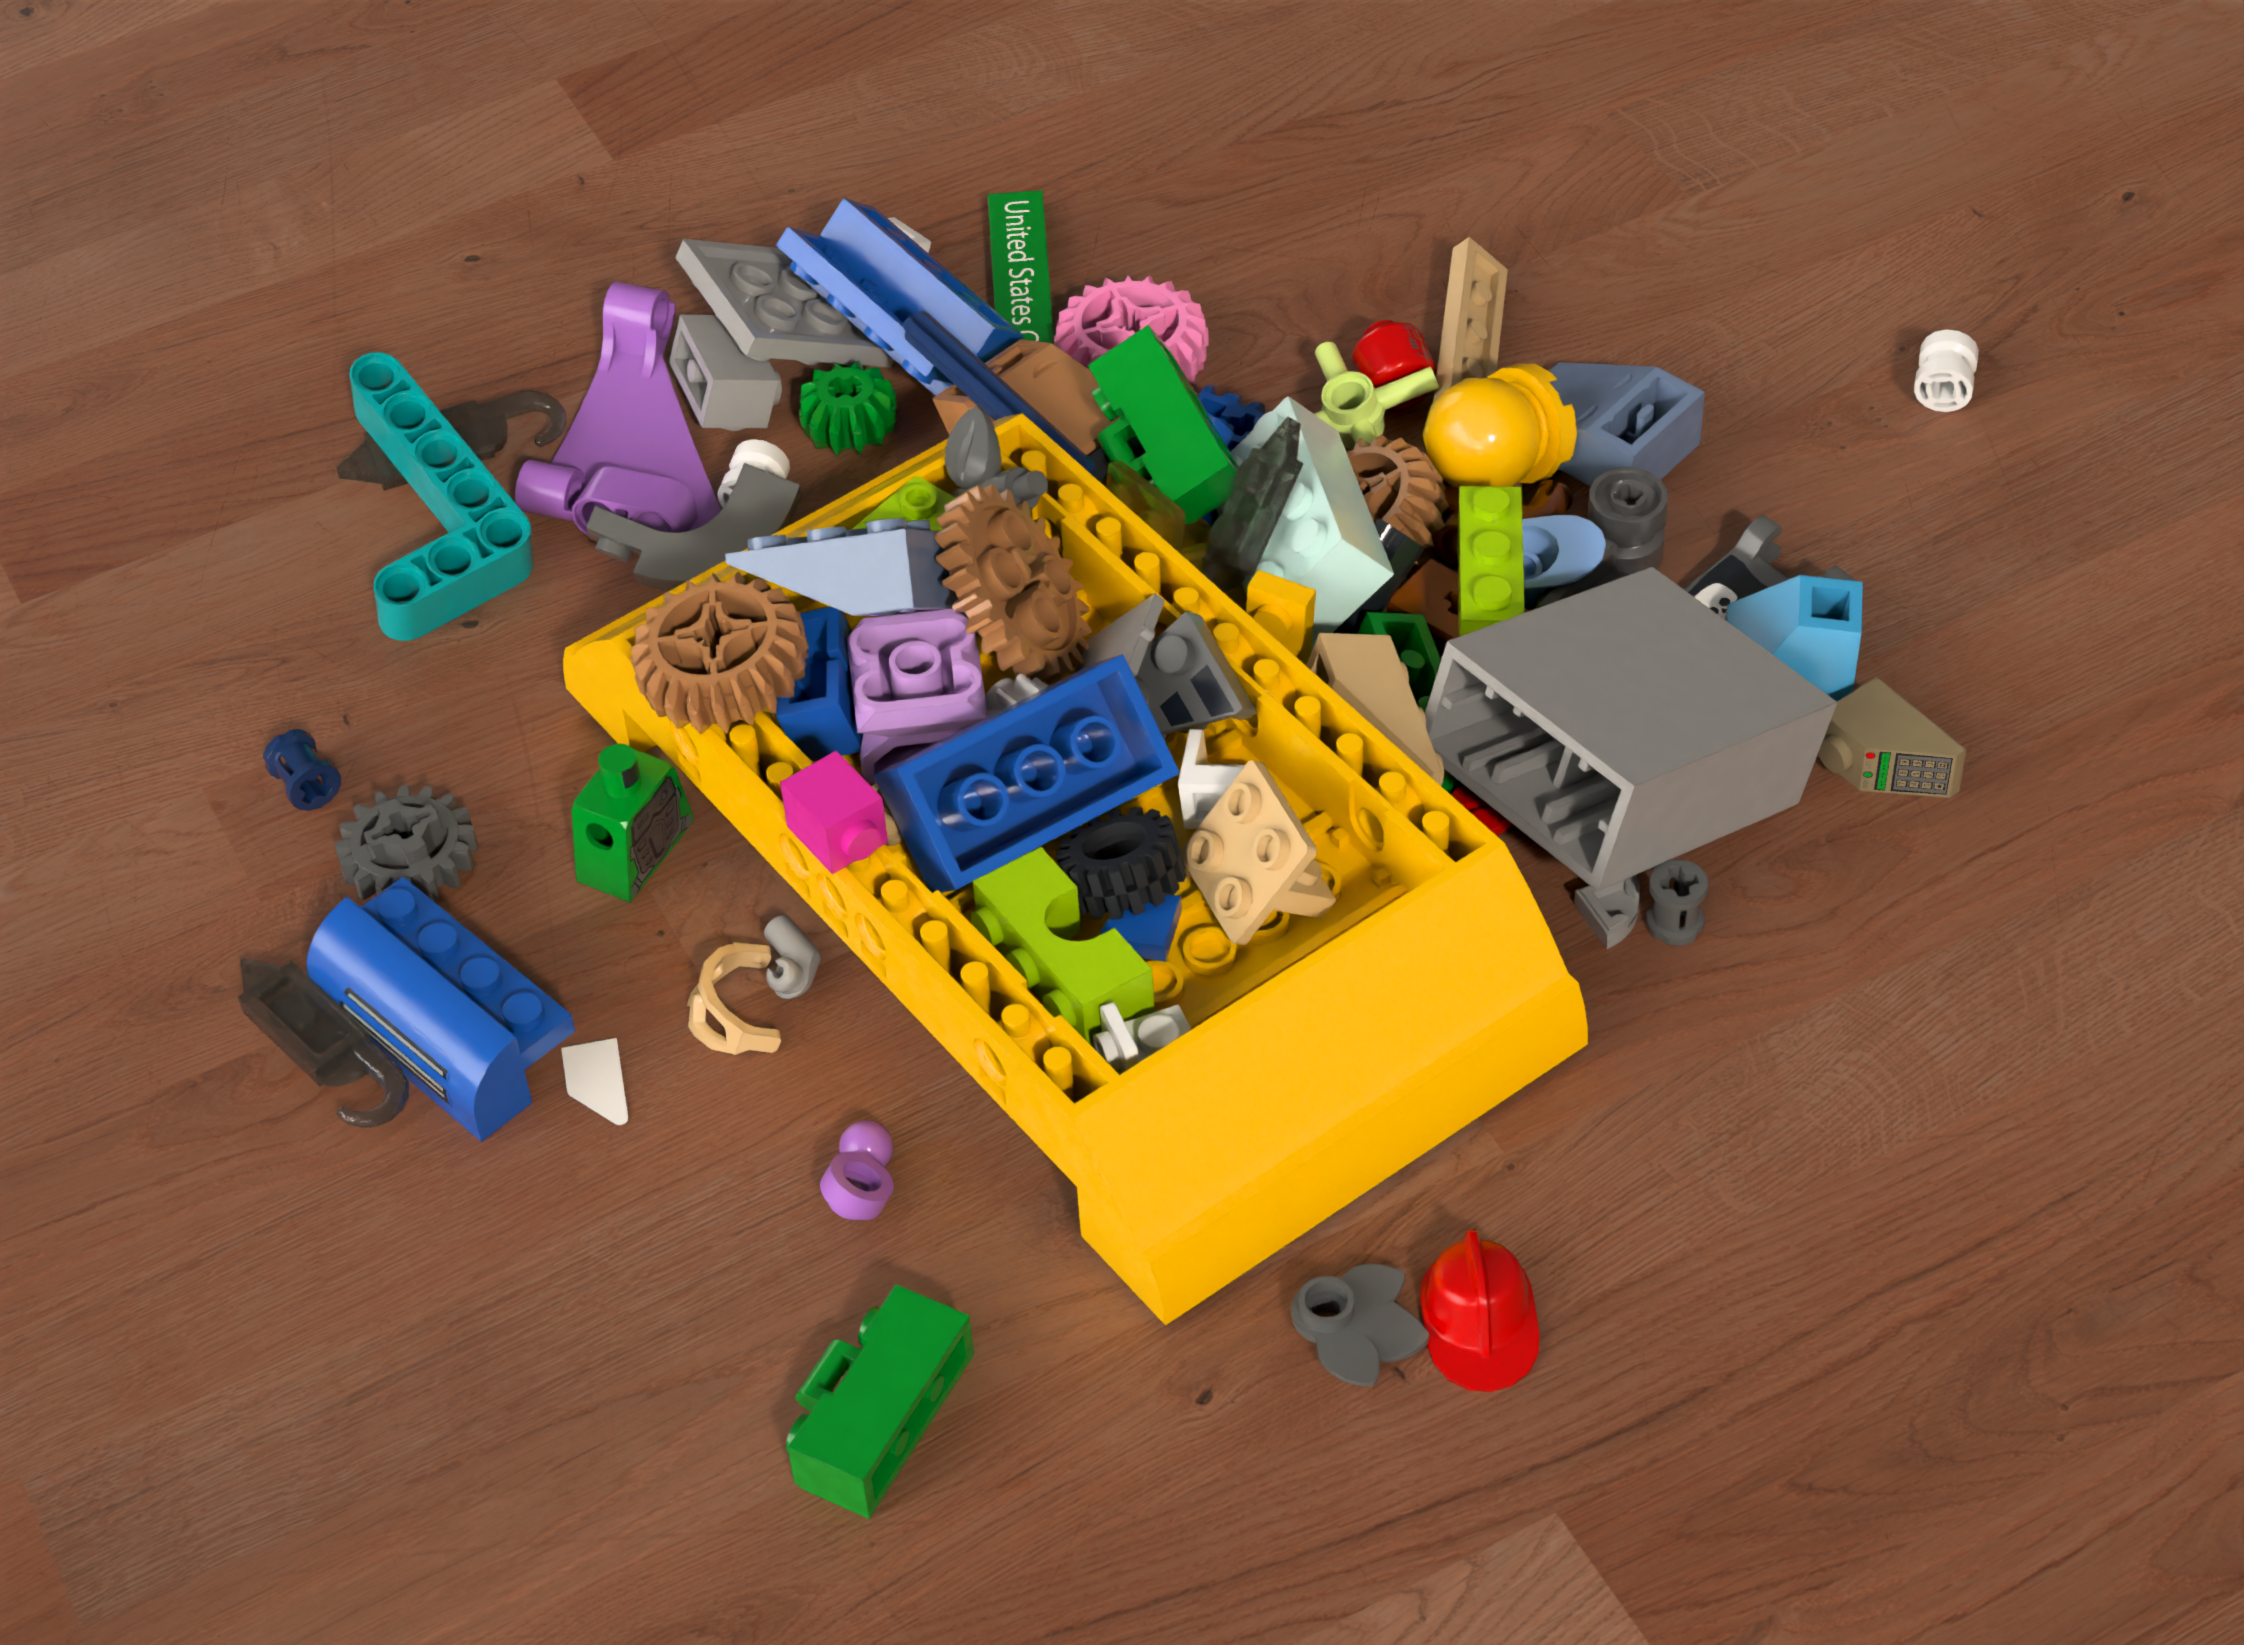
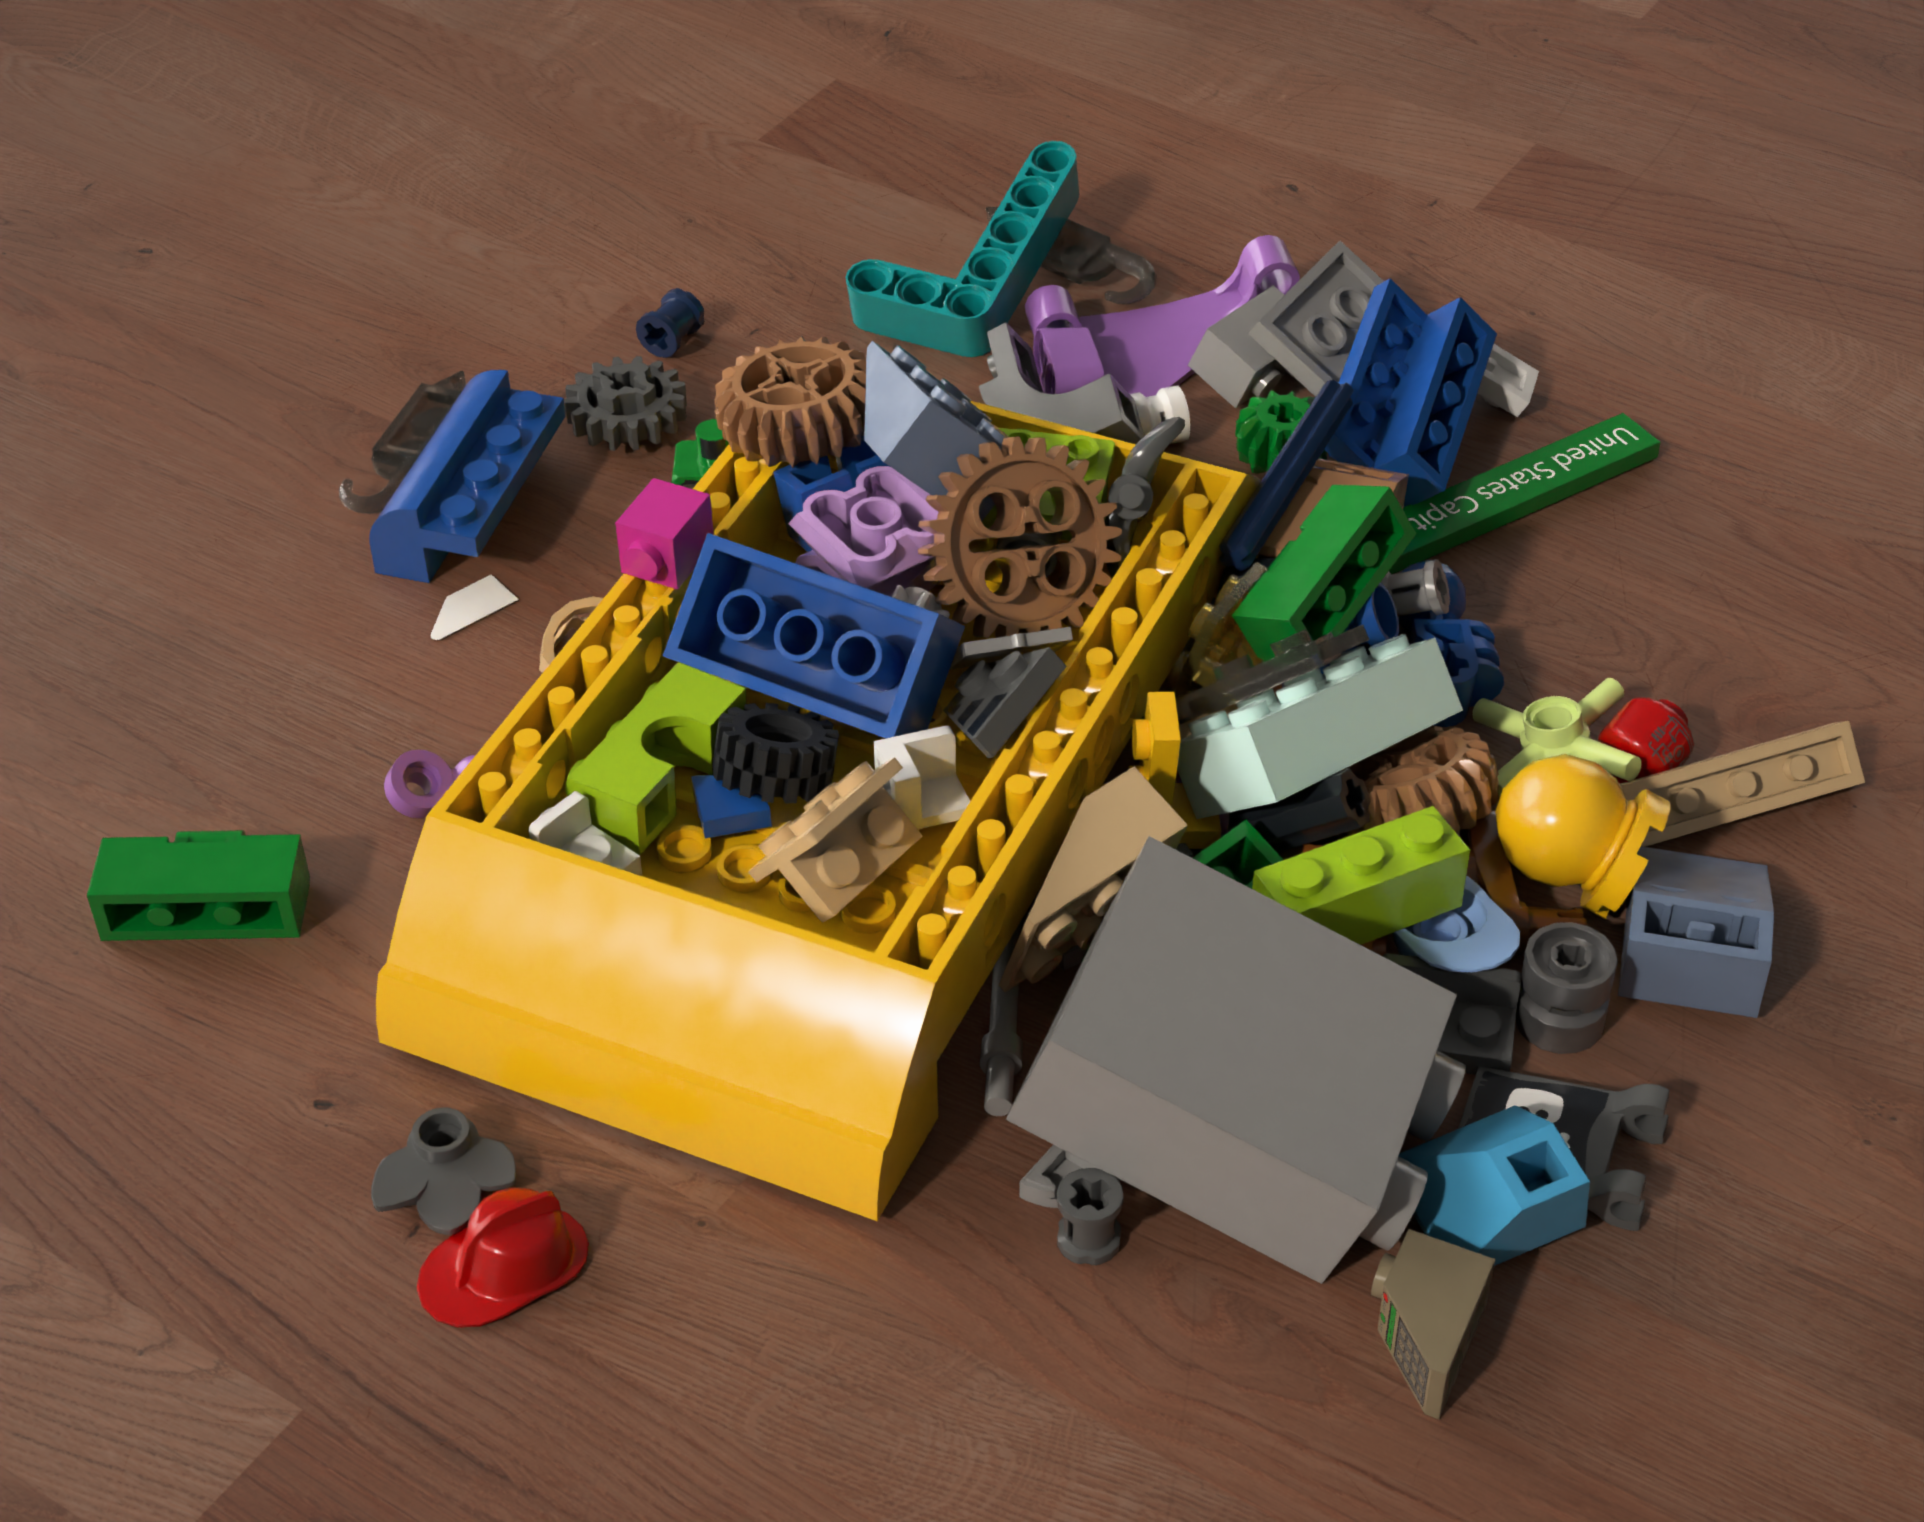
camera: 60 degrees right, 5 degrees down
bright pink gear [1054,275,1209,385] -> none

